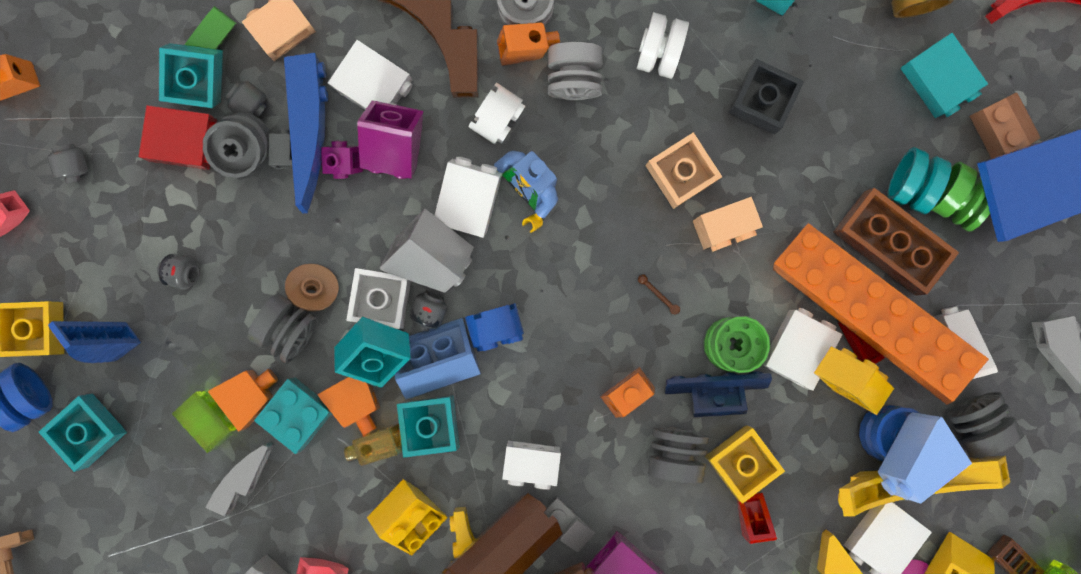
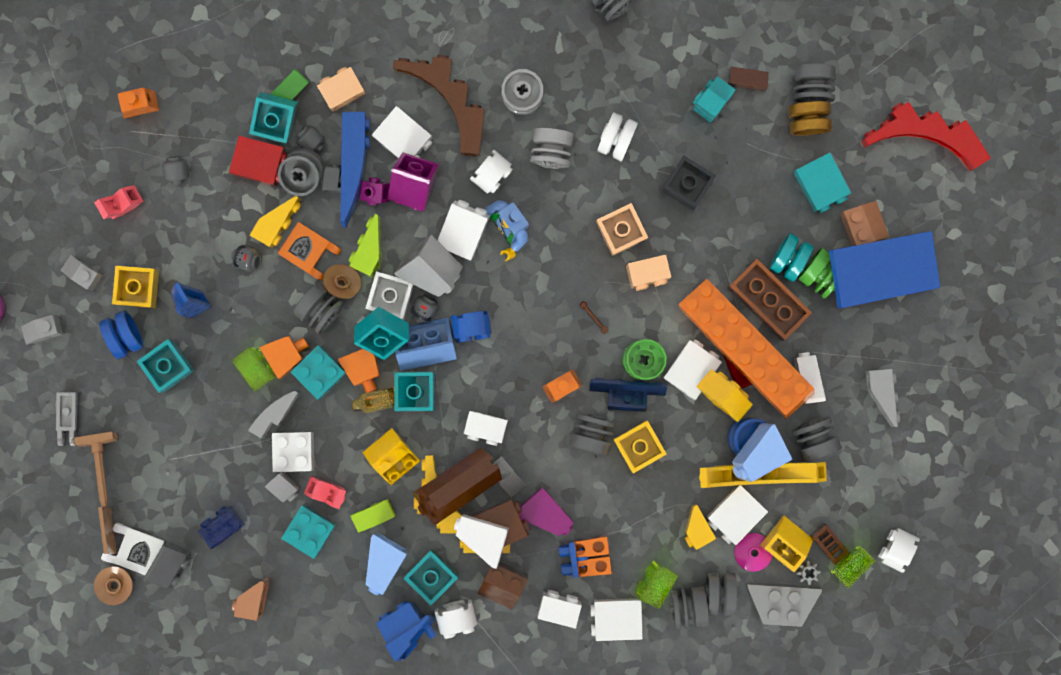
camera: 15 degrees right, 0 degrees up
orange torso [497,23,560,66] -> none
red slope [737,493,777,544] -> none
none -> yellow slope [250,196,301,248]
none -> white brick [272,432,314,472]
none -> orange flag [278,222,341,281]
none -> lime slope [349,214,382,279]

